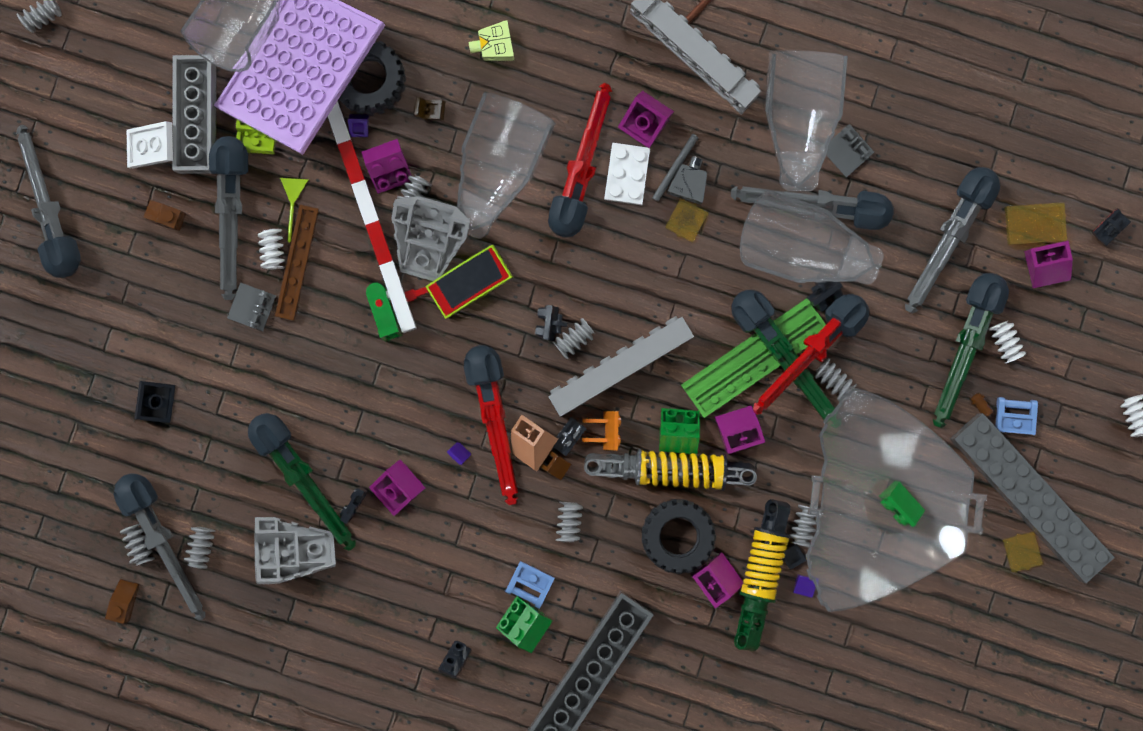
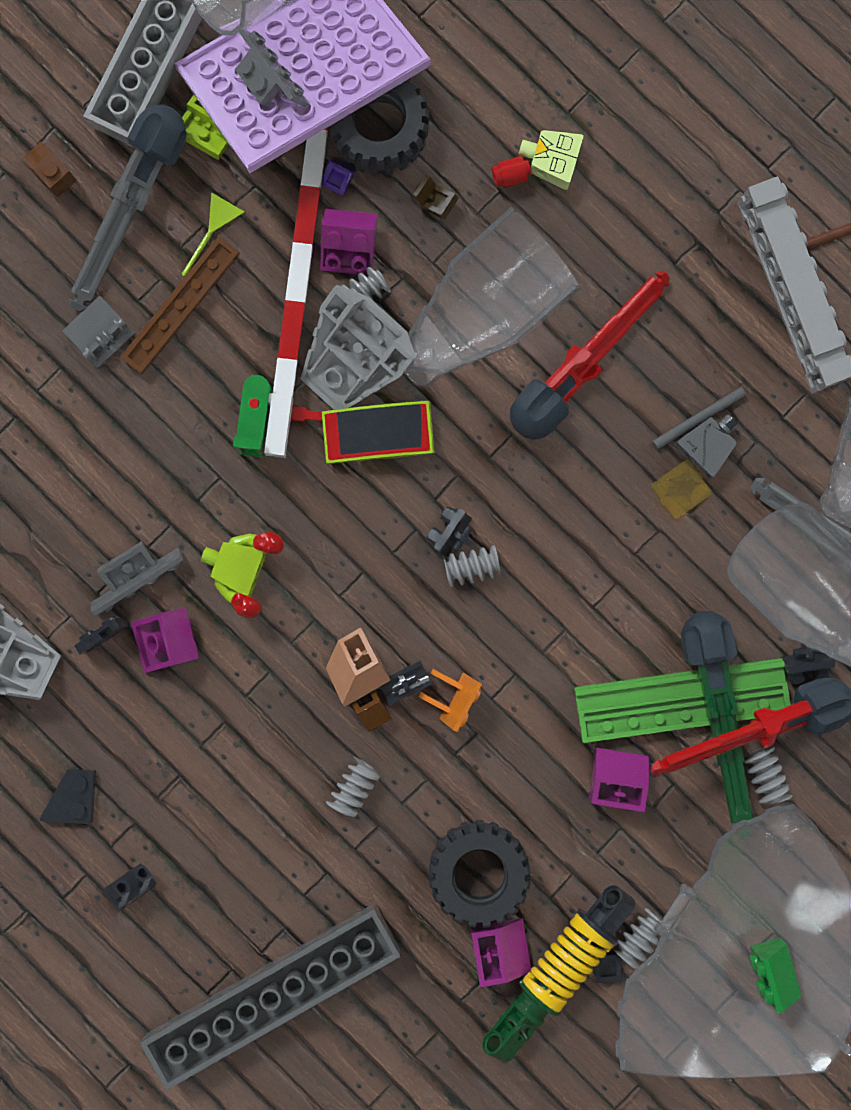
camera: 30 degrees right, 0 degrees up
white plate [127,121,173,168] -> none
piece [248,413,356,551] -> none
white piece [258,229,285,270] -> none
dark purple slope [447,442,471,465] -> none
piece [464,345,518,505] -> none
green slope [496,596,552,653] -> none
medium blue plate [505,561,555,609] -> none
light grey brick [548,316,694,417] -> none
piece [584,449,757,491] -> none
white plate [604,143,650,205] -> none
magenta slope [618,91,674,148] -> none
green slope [659,408,700,454] -> none
dark purple slope [793,574,818,598] -> none
none -> black wing [40,769,96,824]
none -> dark grey bracket [90,541,183,616]
none -> lime torso [201,532,284,619]
none -> dark grey bracket [235,28,309,107]
none -> red brick [491,156,531,188]

